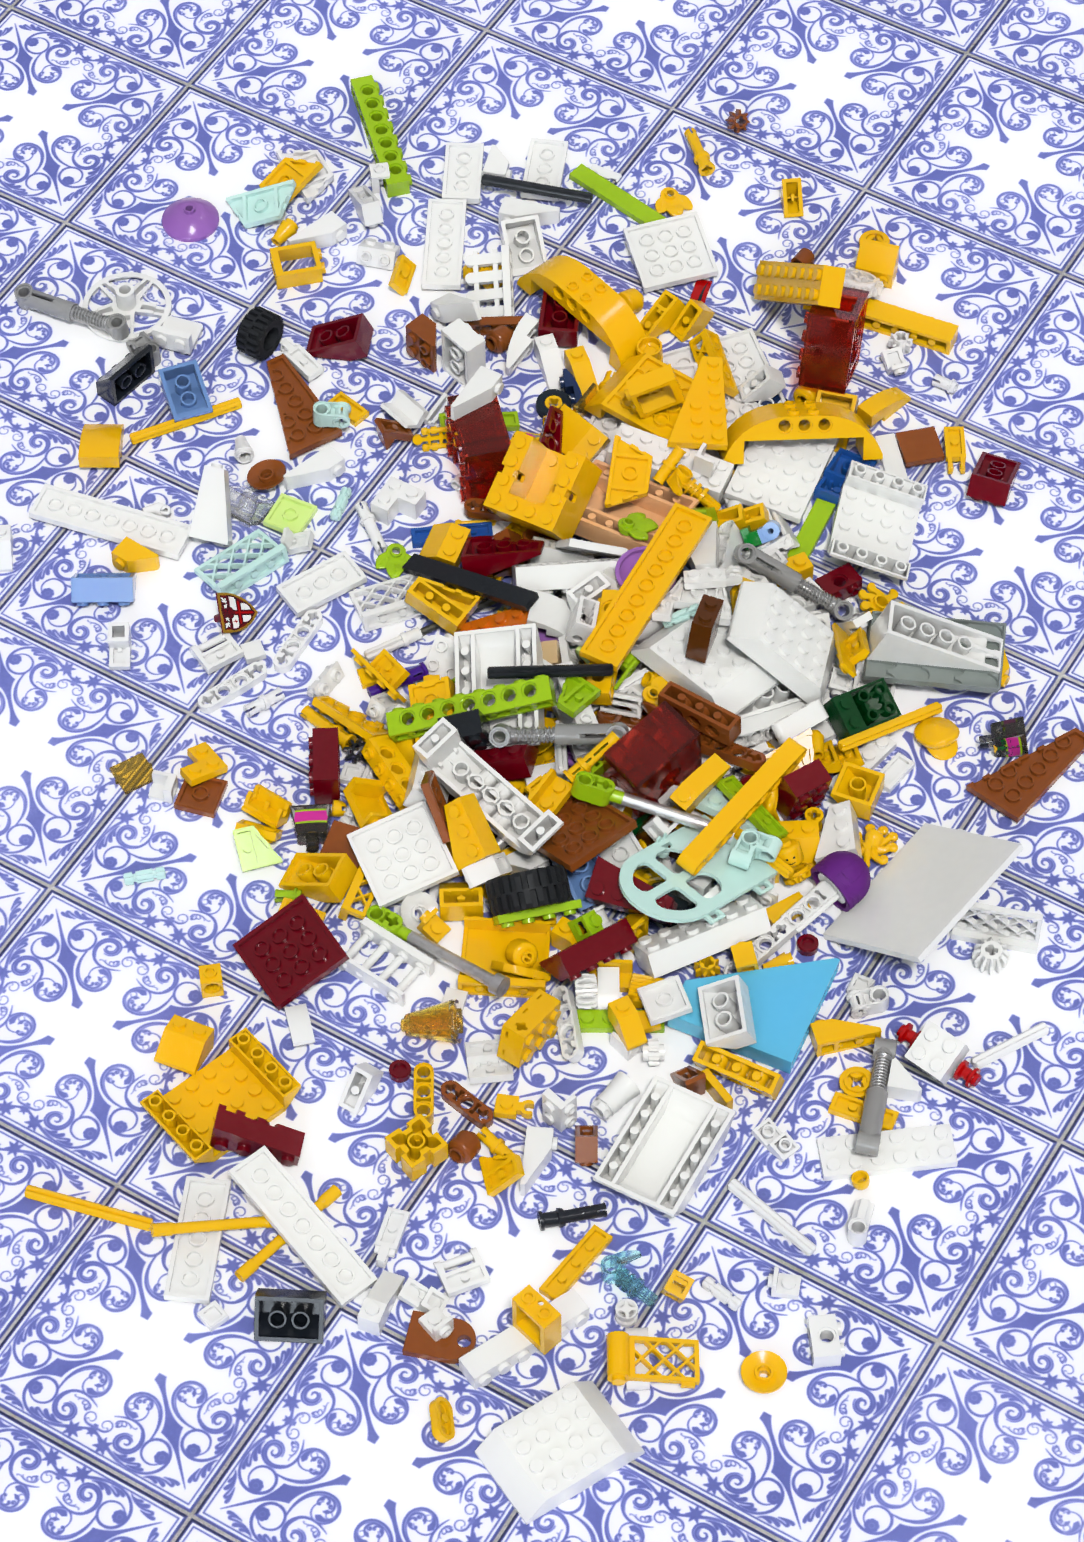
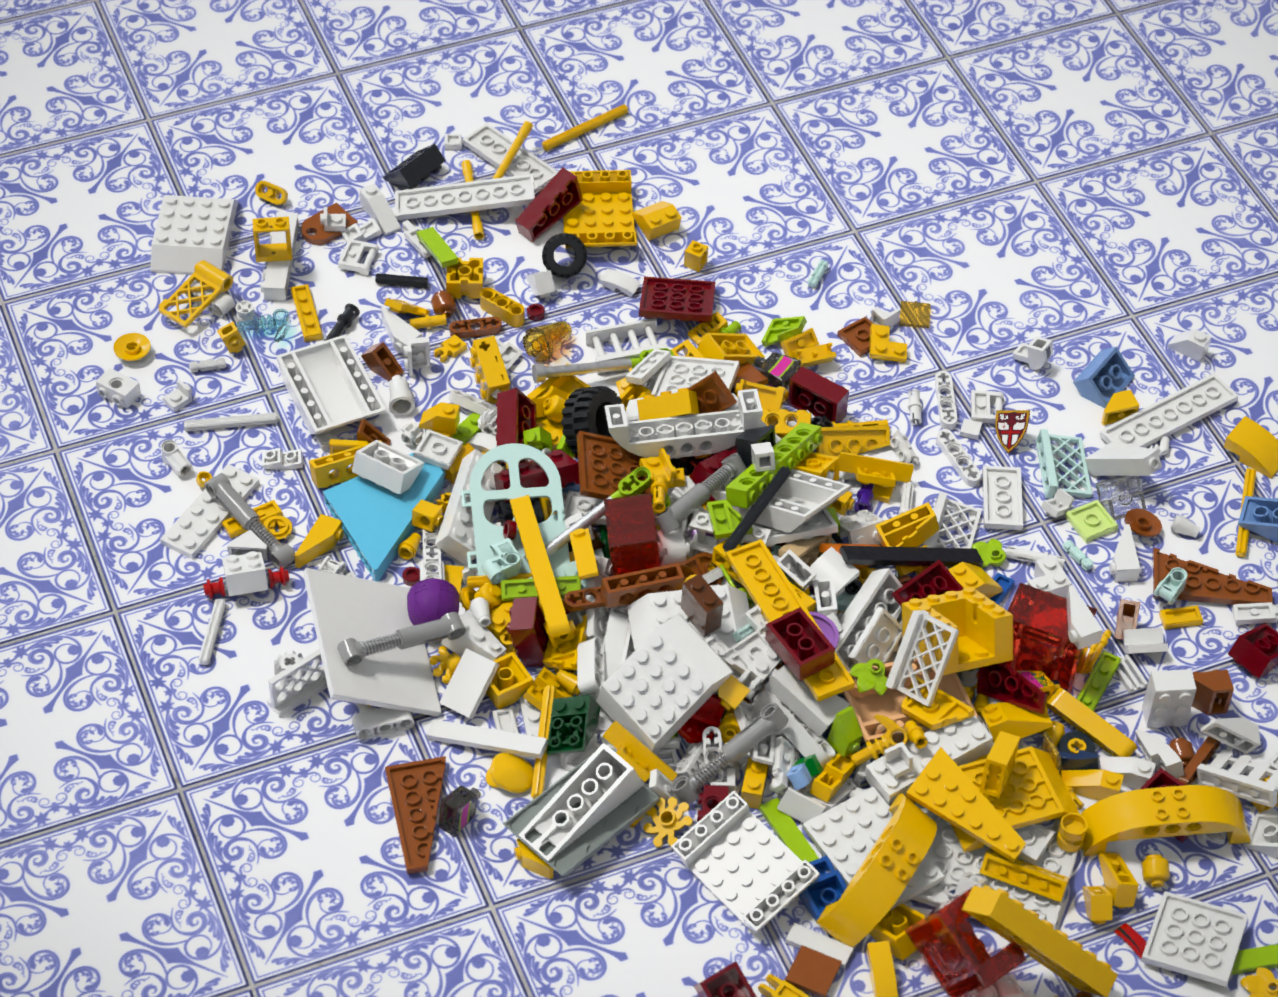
camera: 125 degrees right, 5 degrees down
none -> light grey piece [337,612,466,667]
none -> black axle [375,273,429,288]
none -> lime tile [416,227,459,268]
none -> white tile [426,719,548,759]
none -> white tile [439,648,500,719]
none -> white cone [470,597,491,627]
none -> dark red tile [503,520,517,540]
none -> black tyre [542,233,587,278]
none -> white plate [626,349,671,385]
none -> white brick [751,442,775,472]
none -> dark red brick [765,607,835,681]
none -> white fence [885,610,959,707]
none -> yellow beam [1046,688,1138,757]

